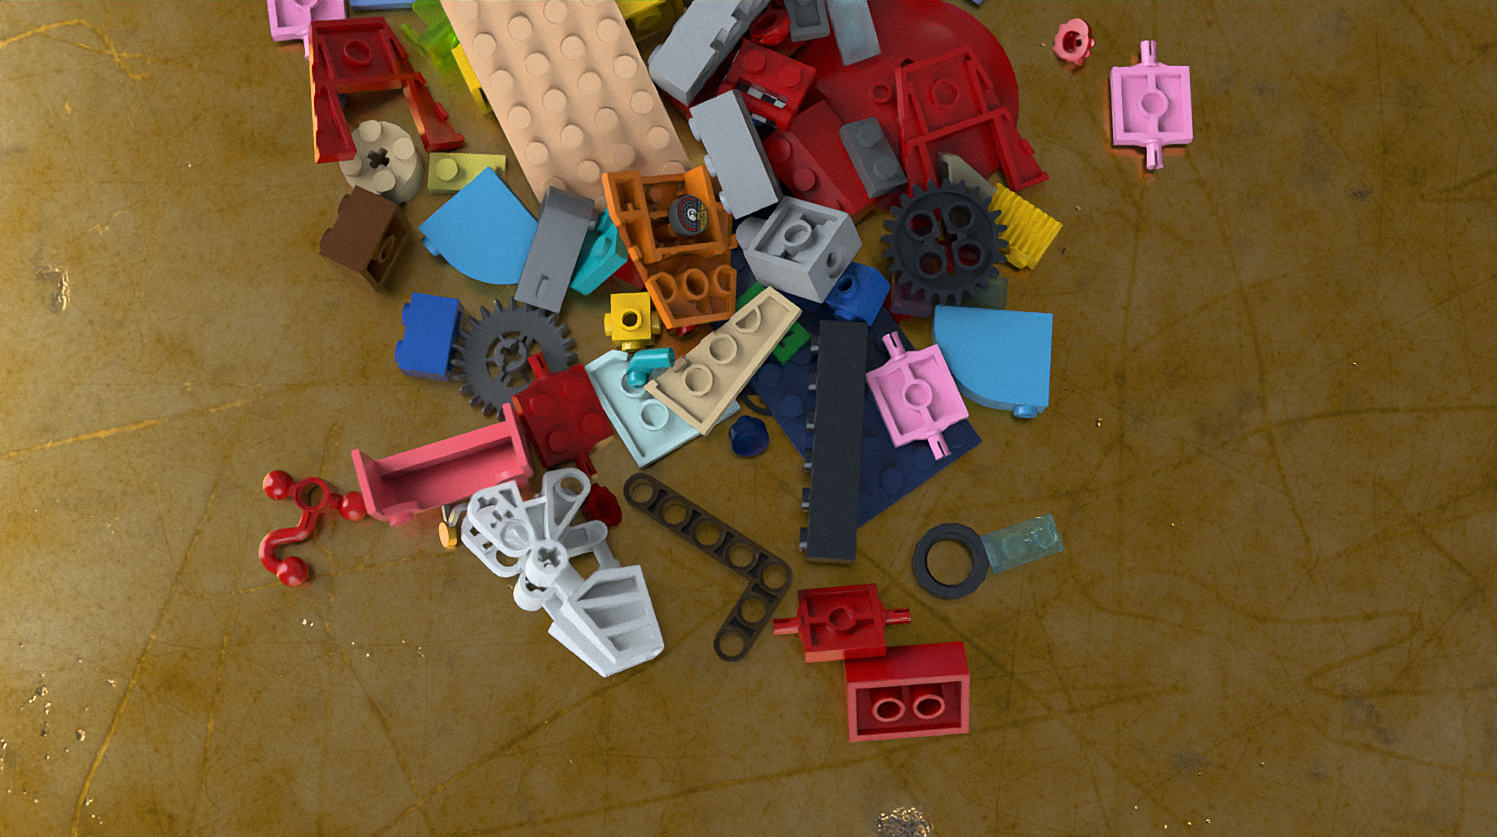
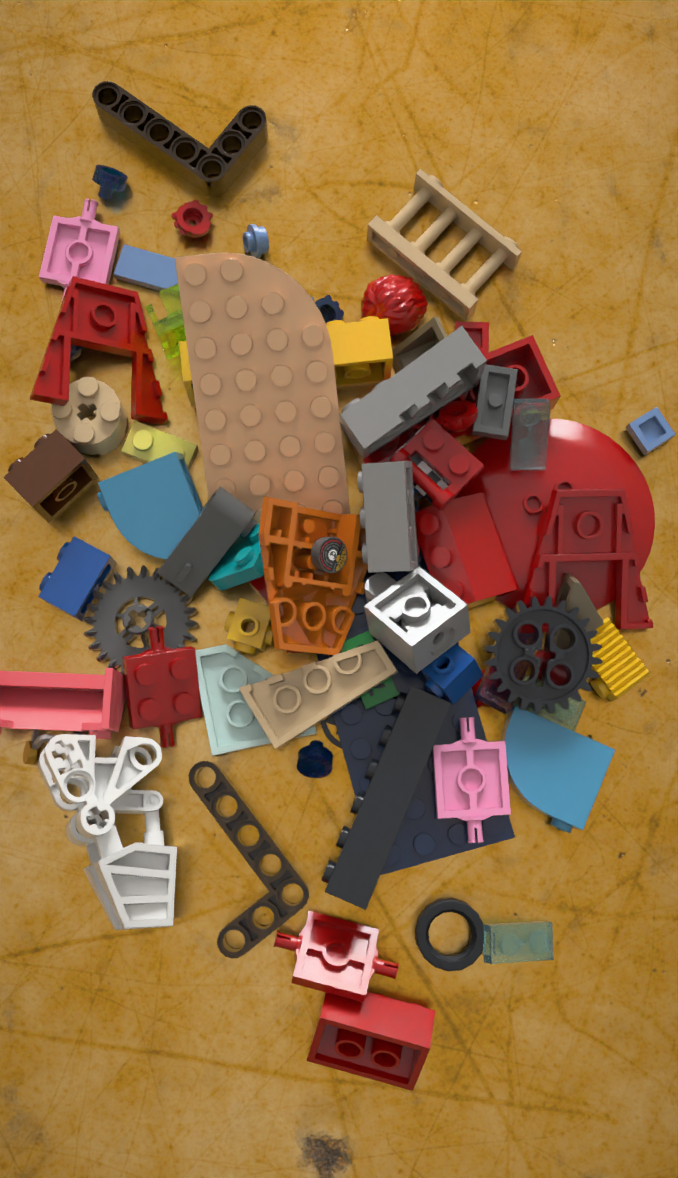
camera: 15 degrees right, 0 degrees up
red animal [581,482,622,528] -> none
teal arm [626,347,675,389] -> none
dark grey plate [838,117,908,199] -> none

